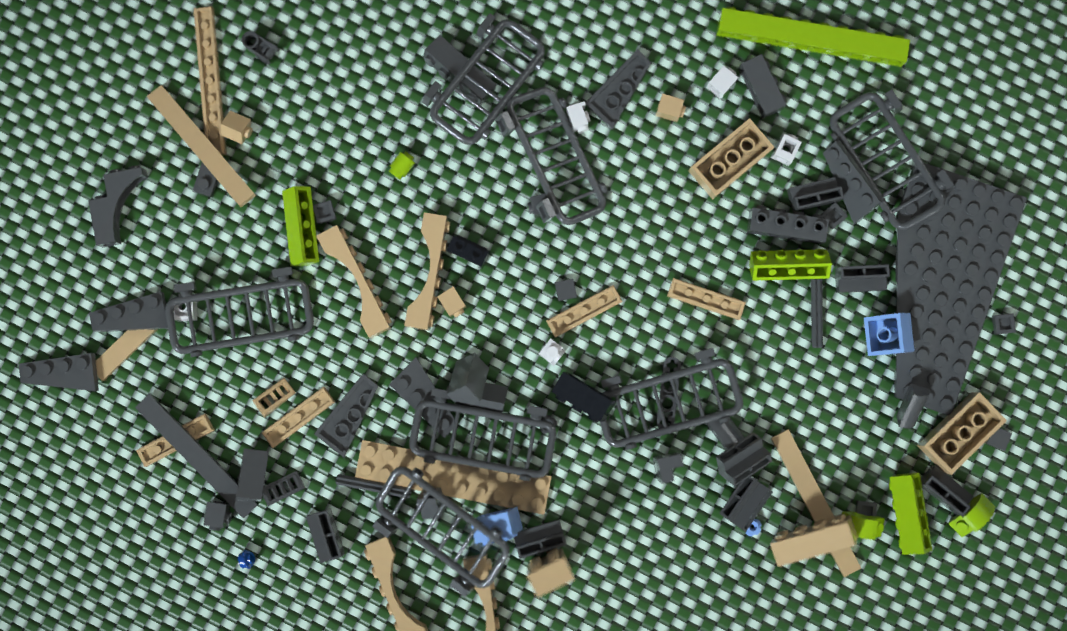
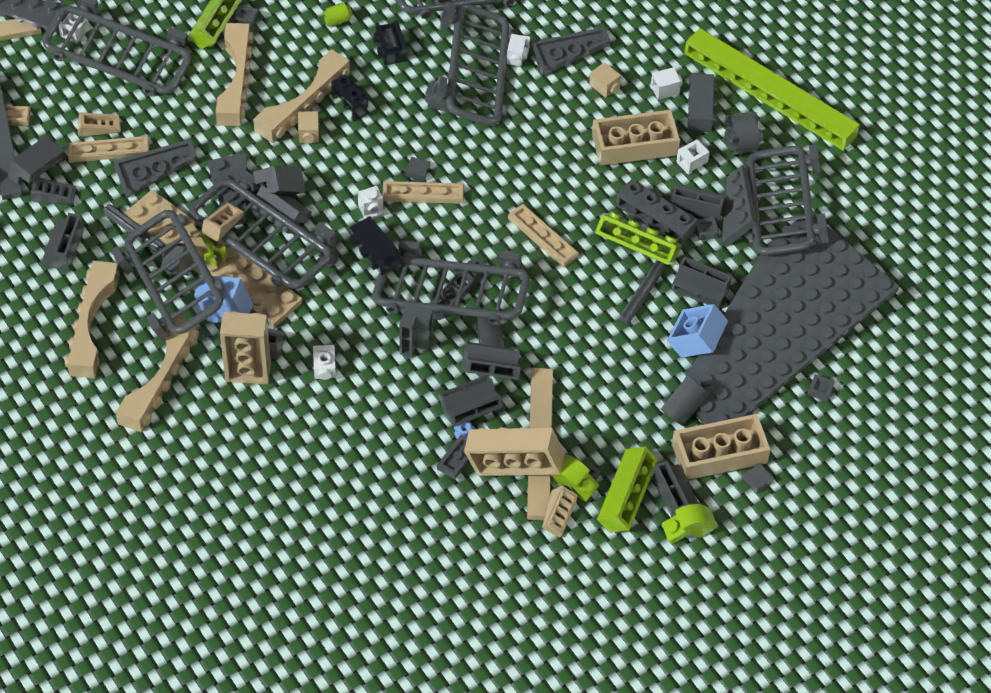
camera: 25 degrees right, 30 degrees down
none -> lime bar [201,234,226,267]
none -> tan slope [202,203,244,241]
none -> white brick [313,345,336,380]
none -> black window [372,20,407,66]
none -> dark grey plate [437,434,469,480]
none -> tan slope [542,486,578,538]
none -> dark grey brick [724,112,763,155]

